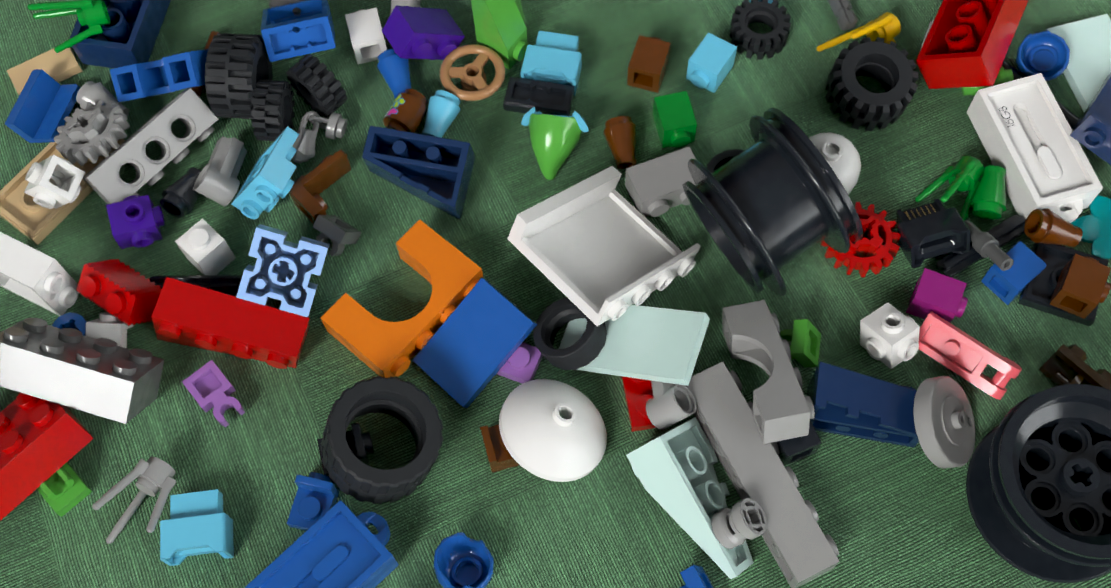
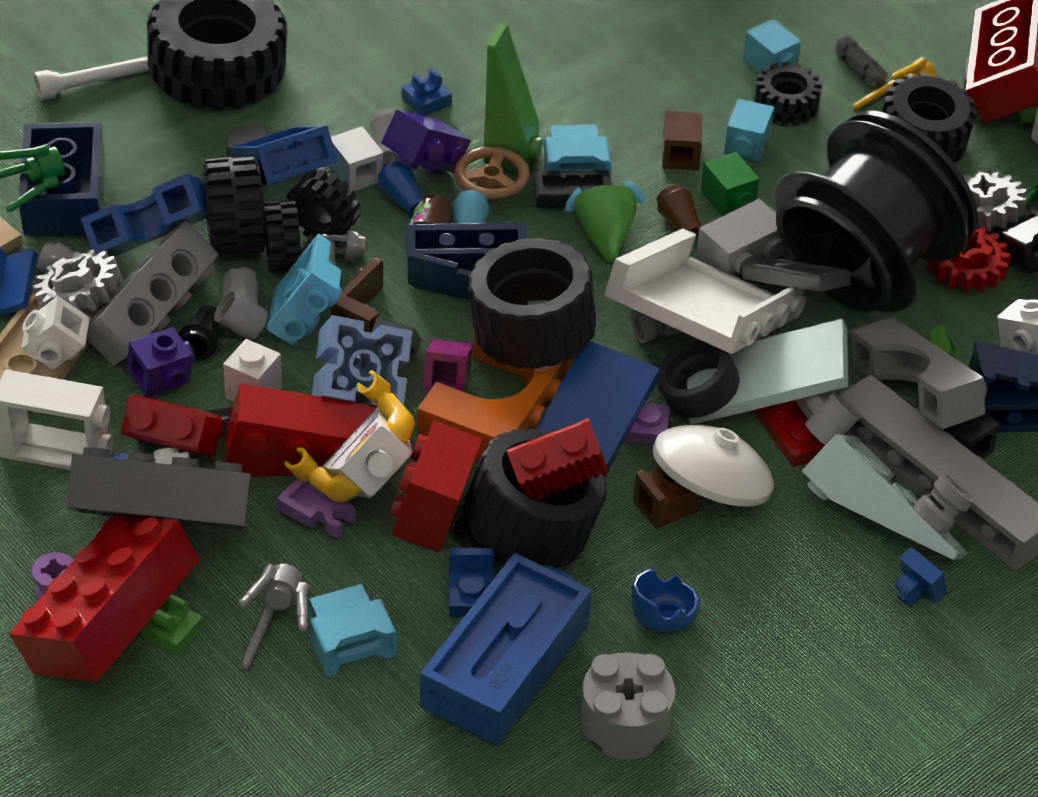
camera: 20 degrees left, 20 degrees down
none -> torso [285,370,415,503]
none -> red brick [389,421,482,553]
none -> magenta brick [422,339,473,392]
none -> black tyre [468,238,596,369]
none -> red brick [506,418,608,501]
none -> dark grey tile [741,258,851,292]
none -> light grey gear [963,172,1026,231]

